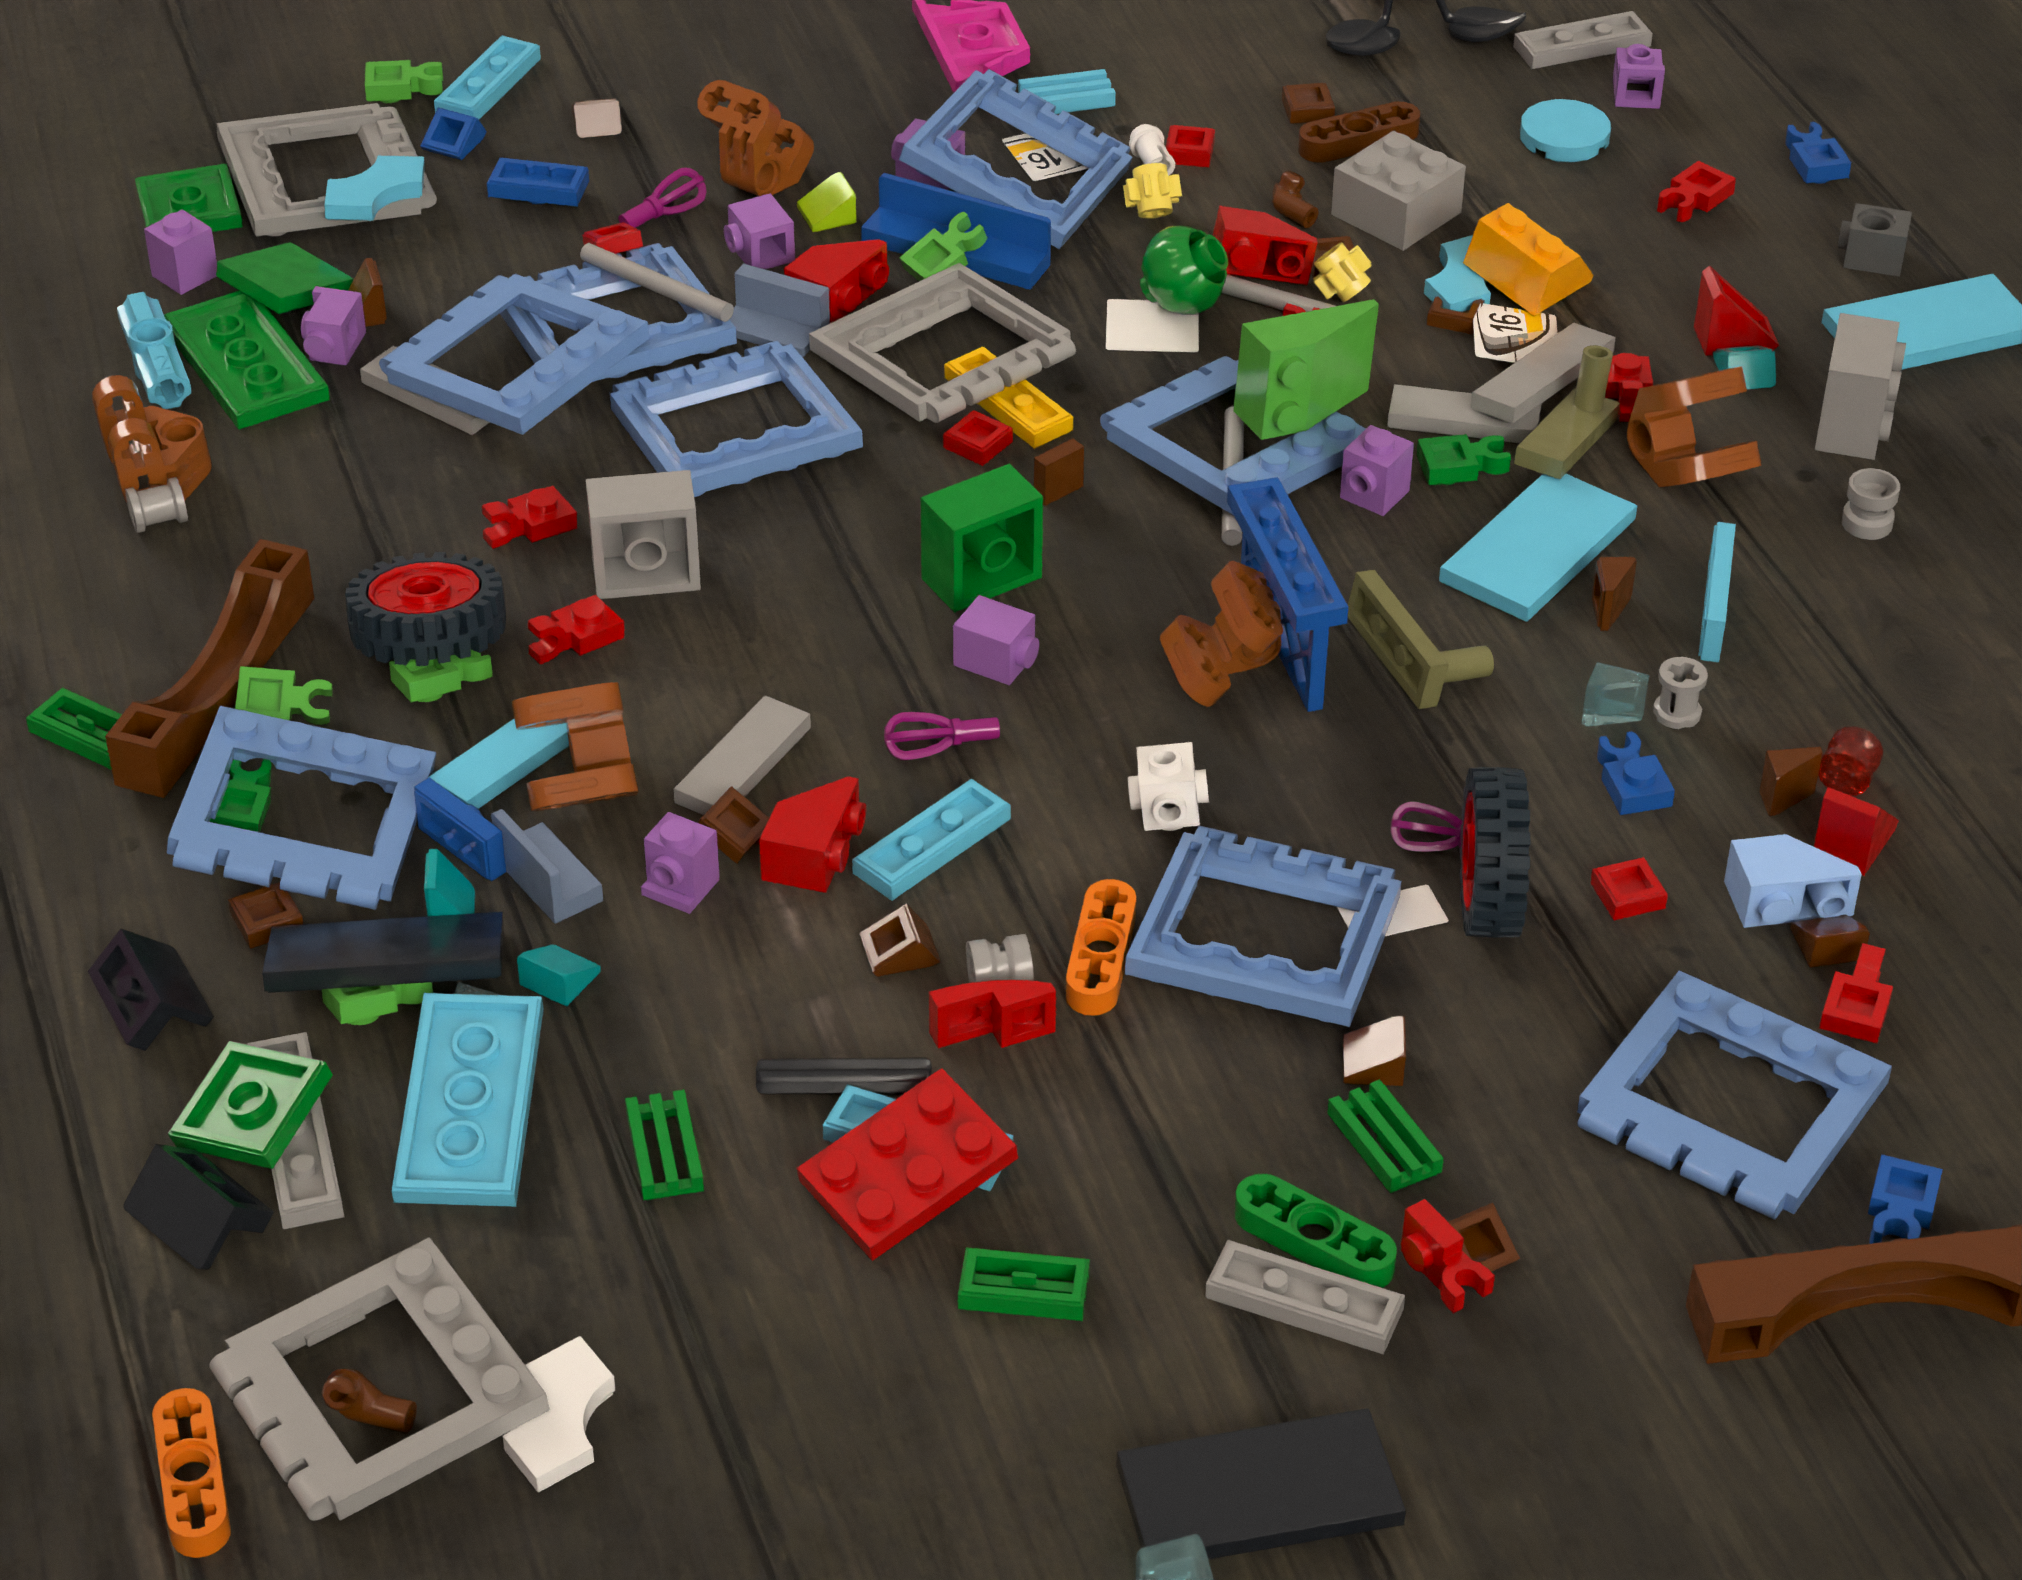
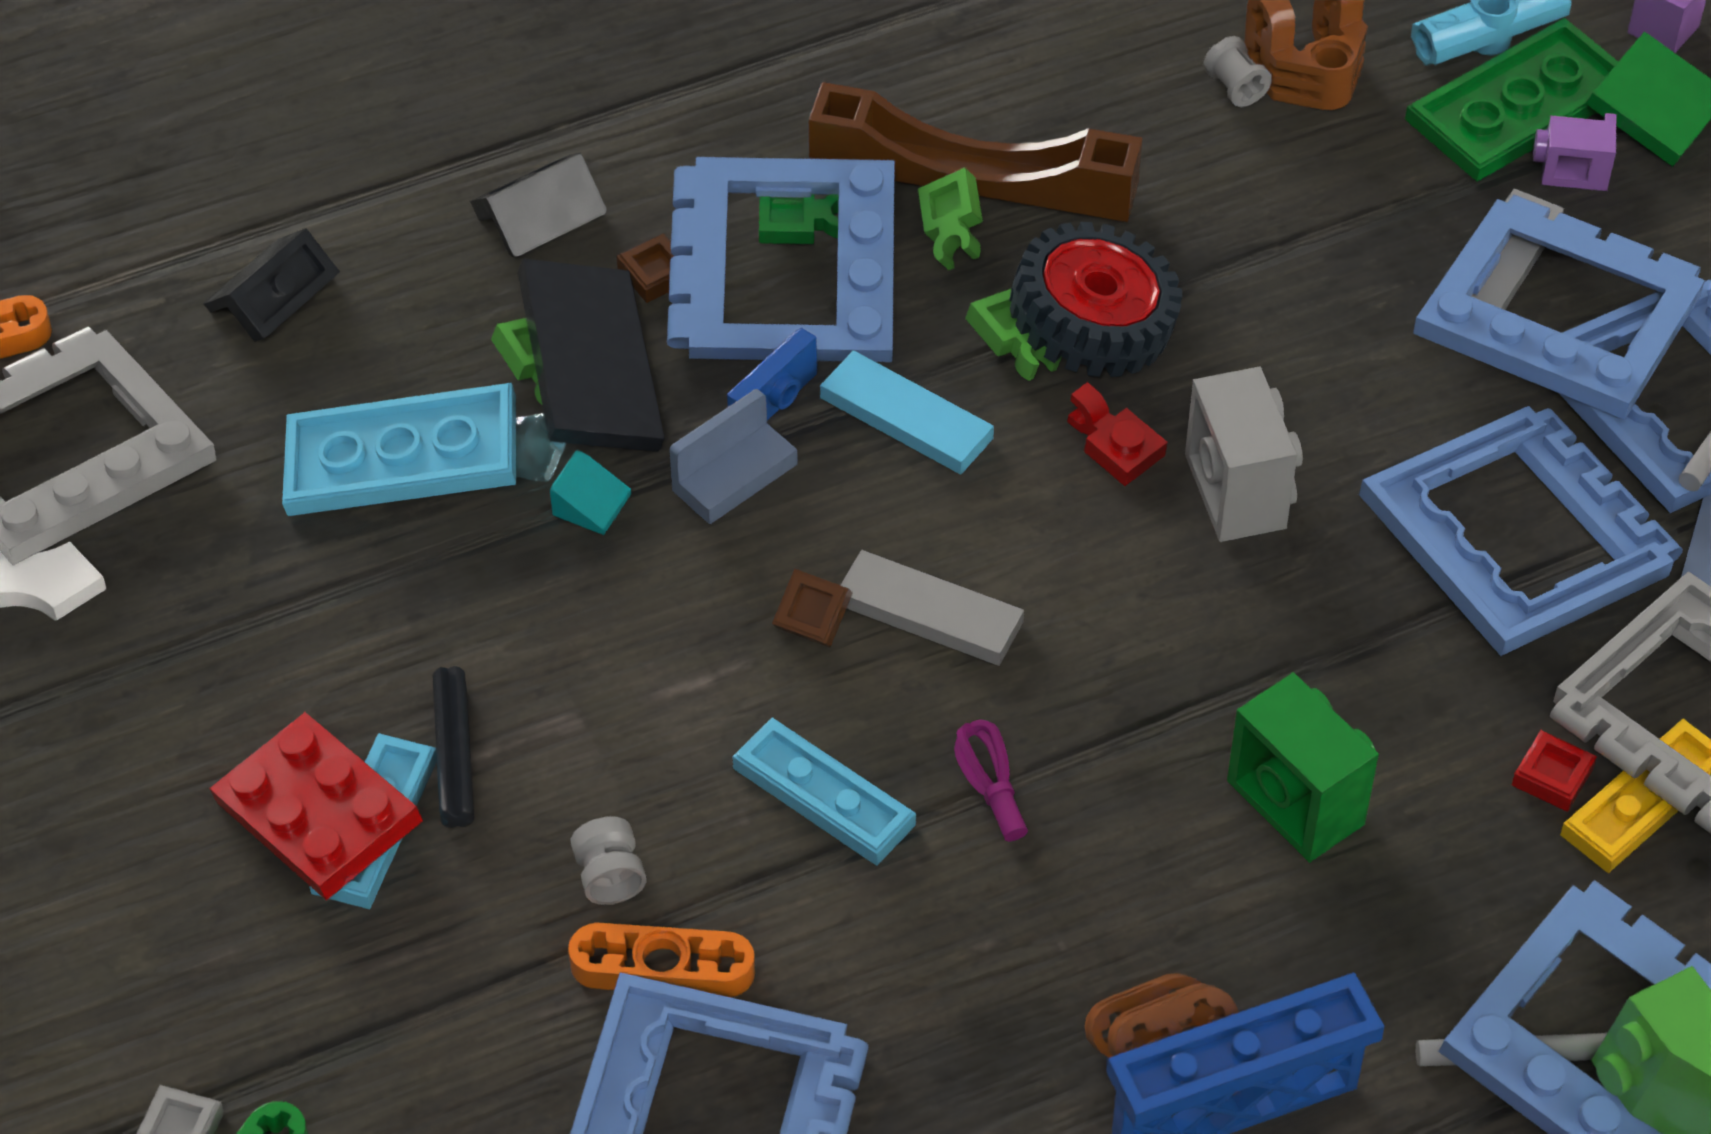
camera: 85 degrees right, 10 degrees up
green tile [26,687,122,770] -> none
green tile [168,1041,333,1169] -> none
light grey tile [247,1032,344,1229] -> none
reddish brown arm [322,1368,417,1433] -> none
reddish brown slope [348,258,387,327] -> none
teal slope [424,849,475,916] -> none
red plate [482,485,577,549] -> none
dark orange piece [512,682,639,811] -> none
green tile [625,1089,704,1201] -> none
medium lavender brick [641,812,720,914] -> none
red slope [759,776,866,893] -> none
reddish brown slope [859,903,941,977] -> none
red slope [929,980,1056,1048] -> none
medium lavender brick [953,595,1039,685] -> none
green tile [958,1247,1090,1321] -> none
reddish brown tile [1034,438,1084,506] -> none
white brick [1128,742,1209,831] -> none

